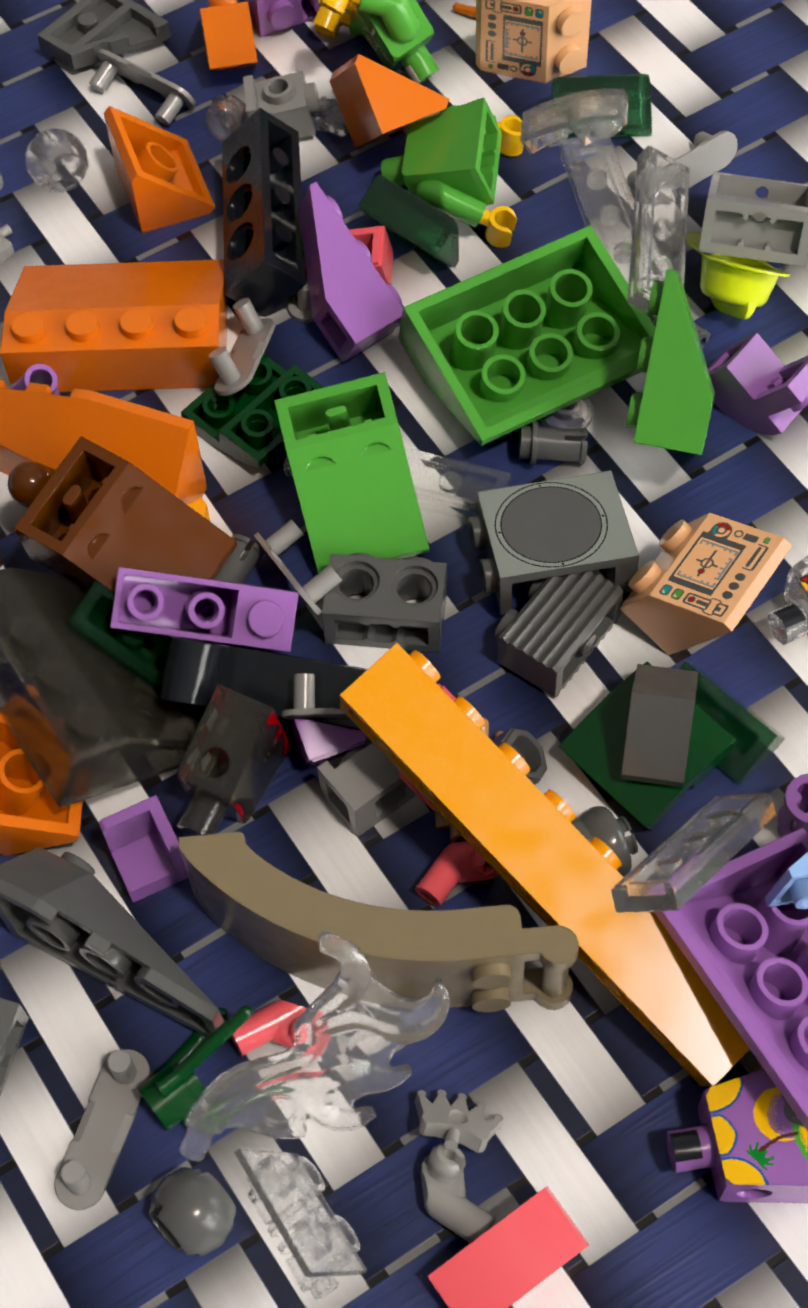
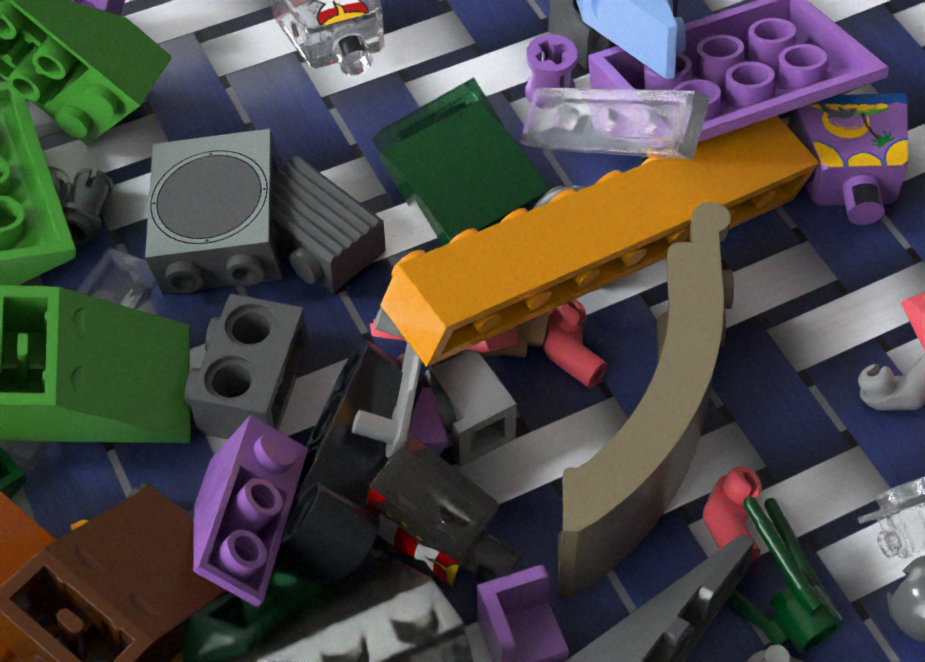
camera: 85 degrees left, 5 degrees down
clear piece [179,931,450,1162] -> none
light grey piece [254,519,343,616] -> none
light grey piece [414,1089,503,1153] -> none
light nougat slope [619,513,792,655] -> none
dark grey slope [621,664,698,788] -> none

